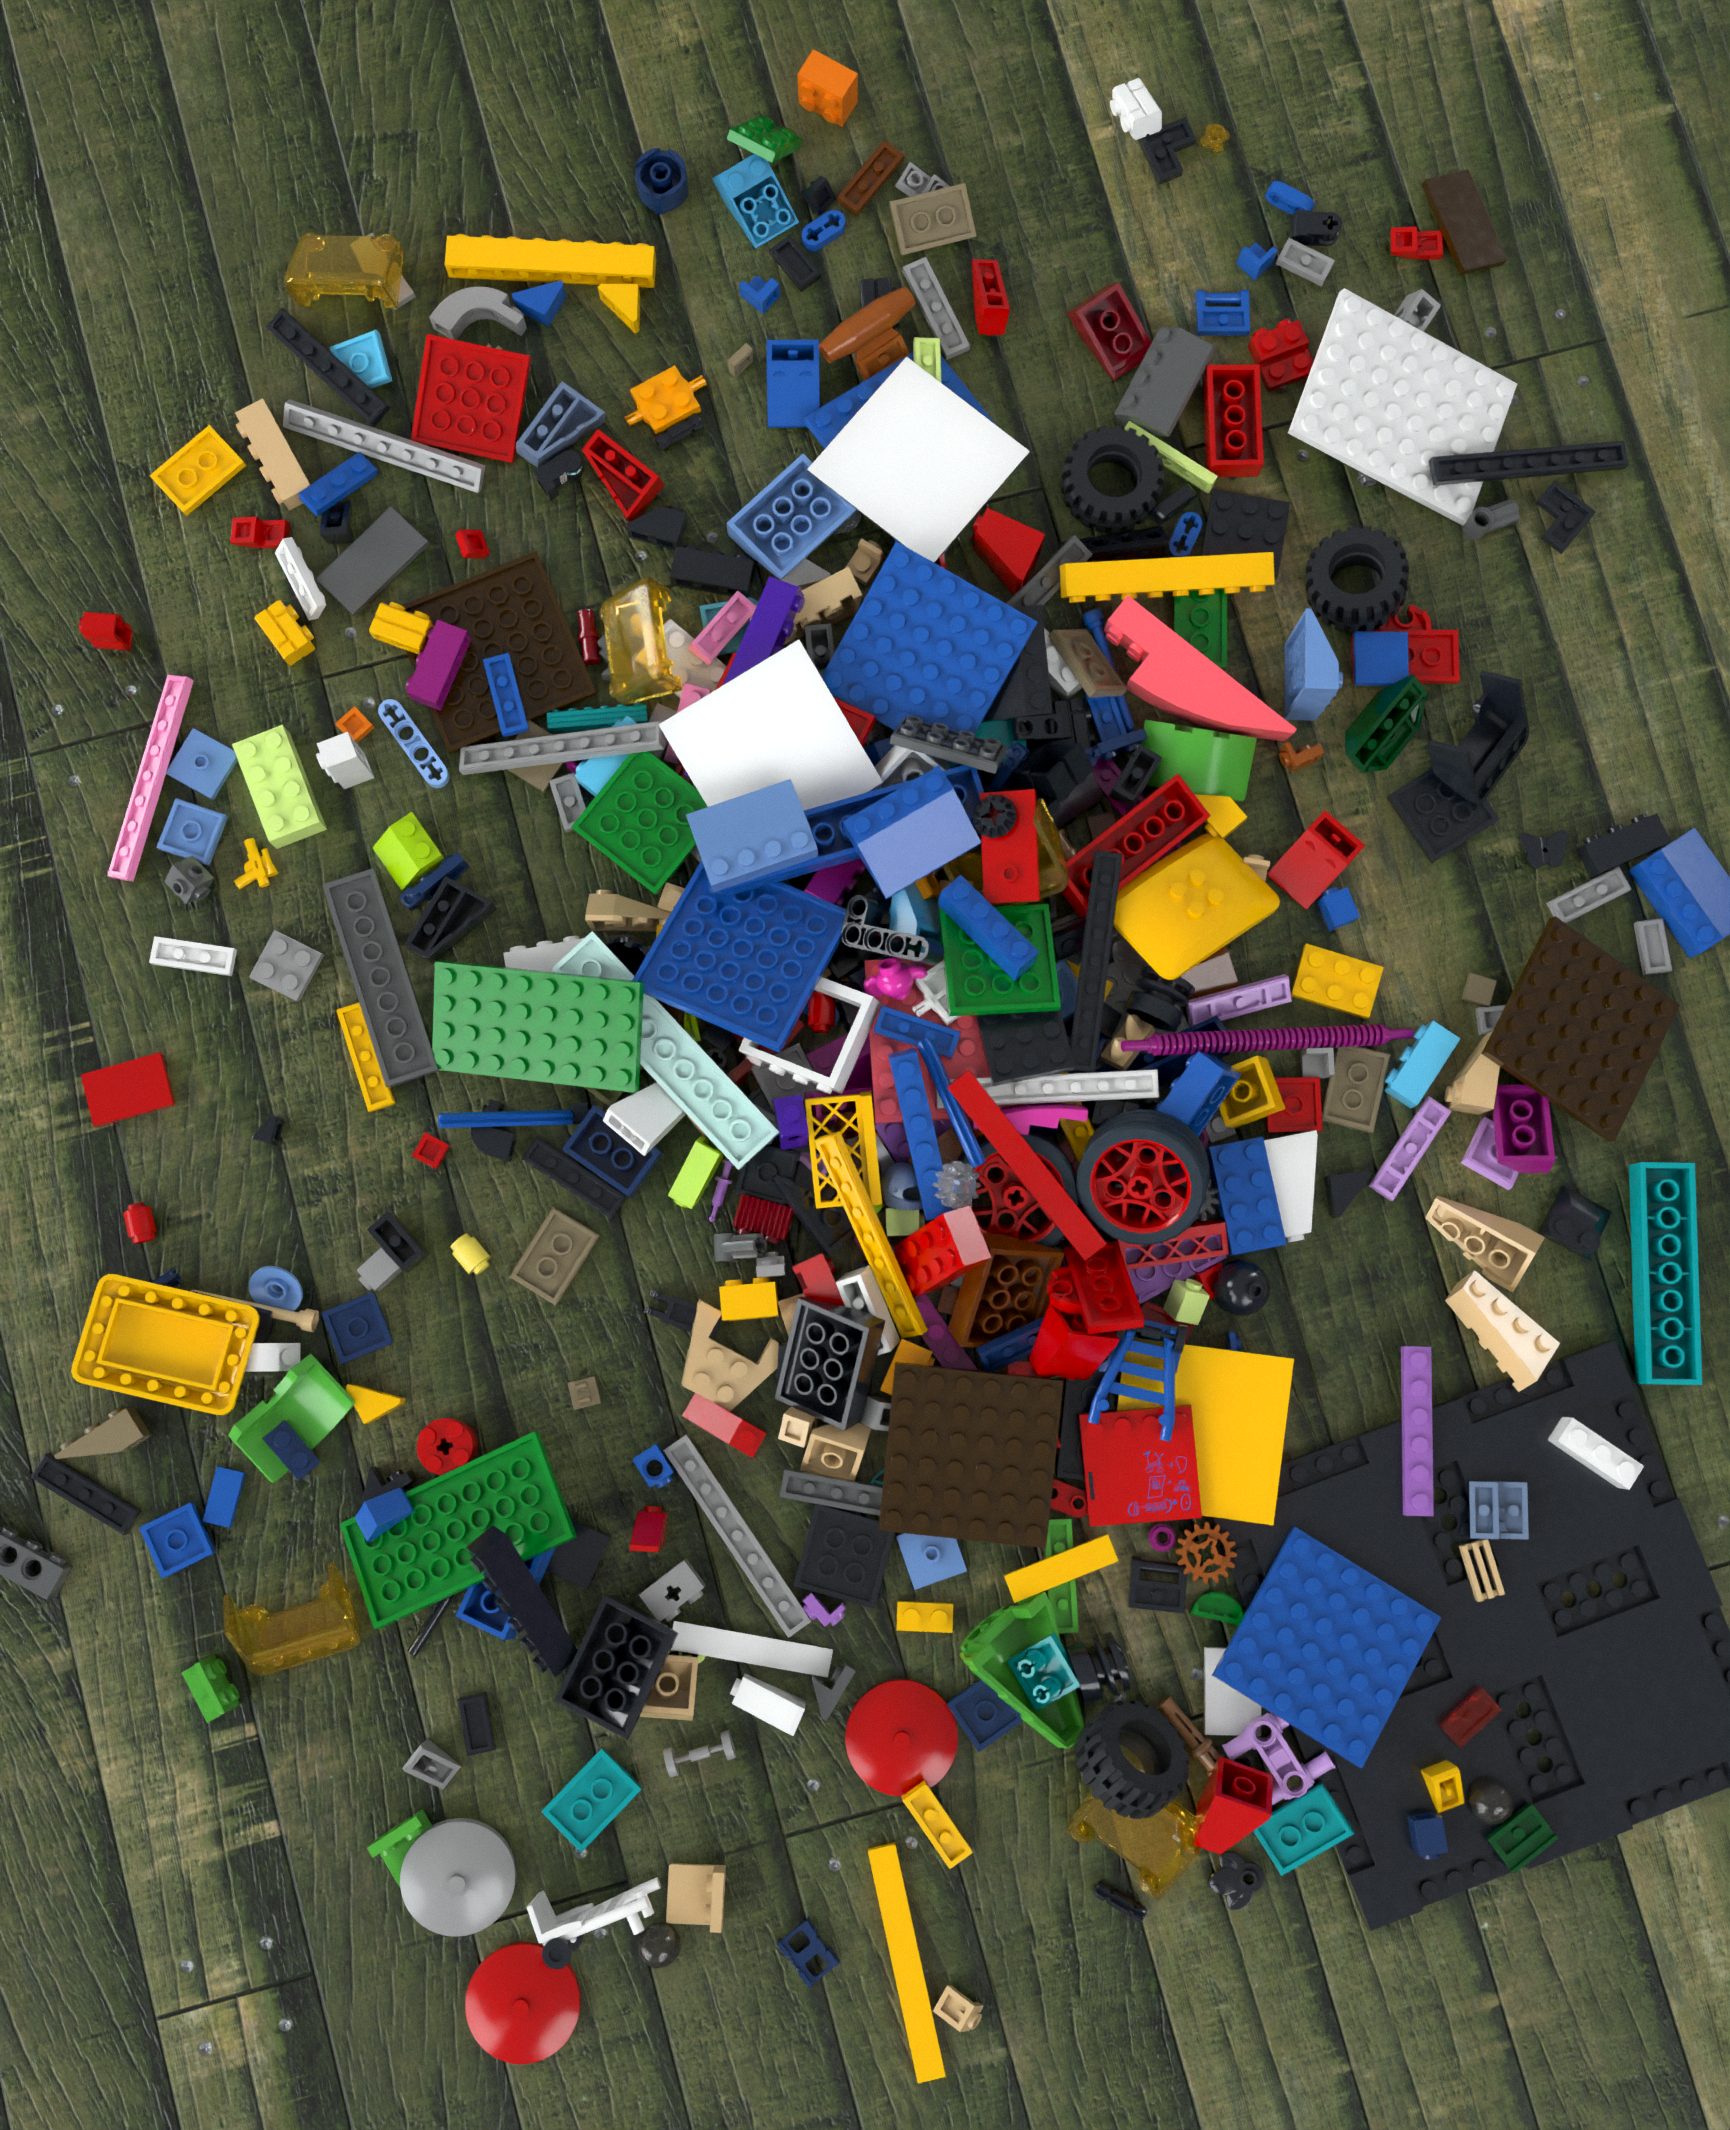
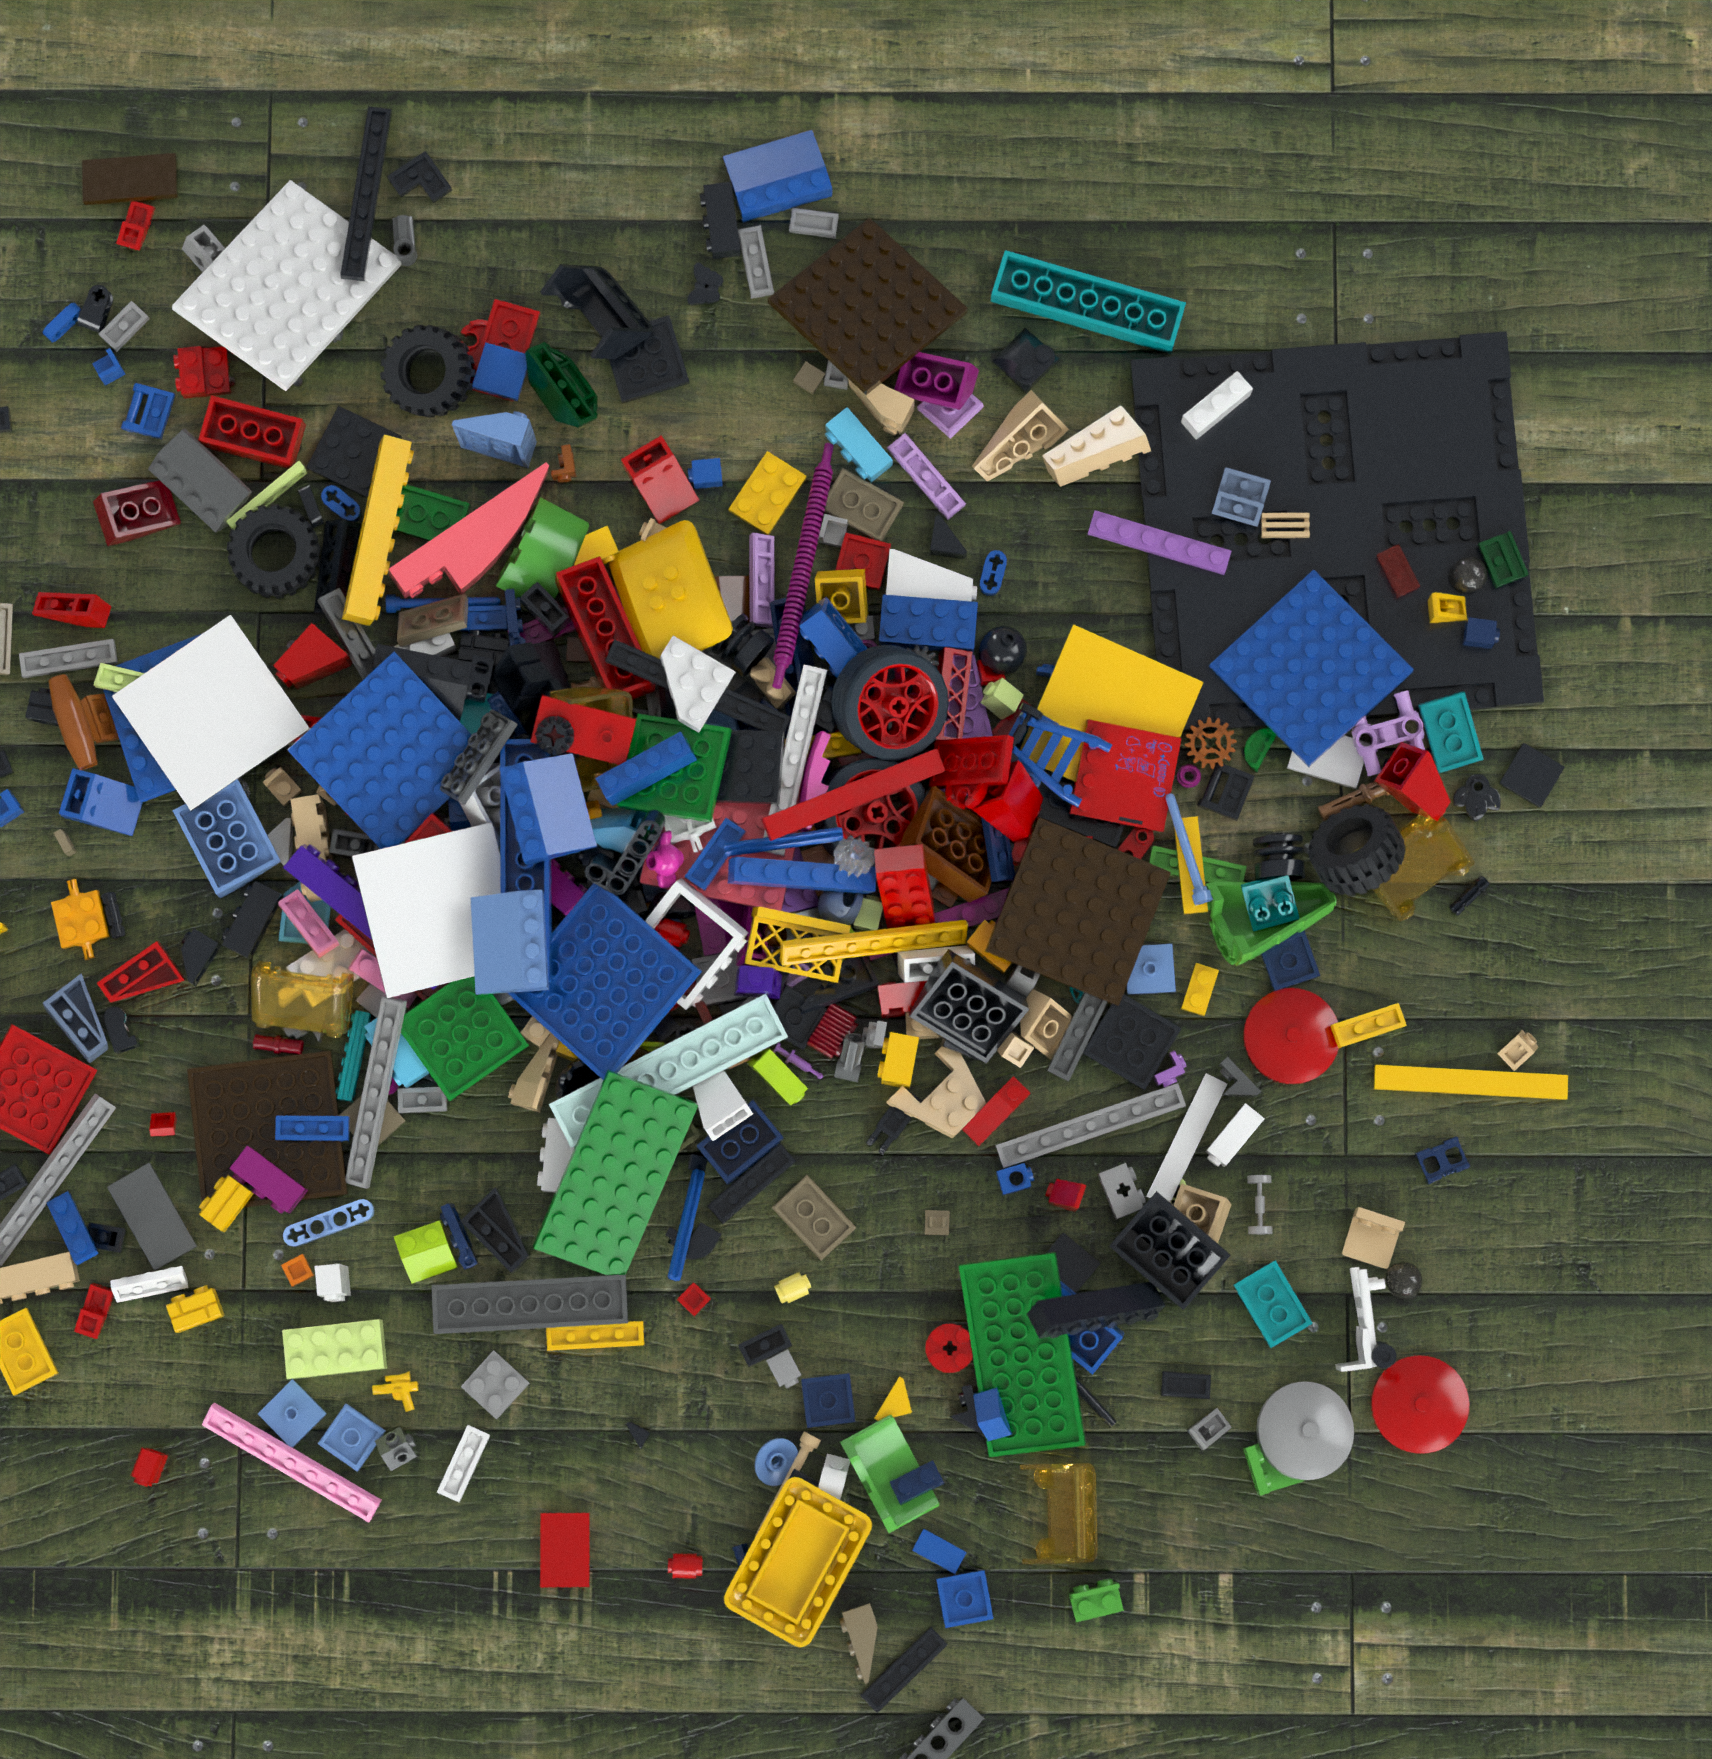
camera: 70 degrees left, 0 degrees up
none -> white plate [660,636,735,733]
none -> blue beam [980,550,1007,596]
none -> medium blue piece [1165,793,1213,905]
none -> black tile [1499,743,1565,808]

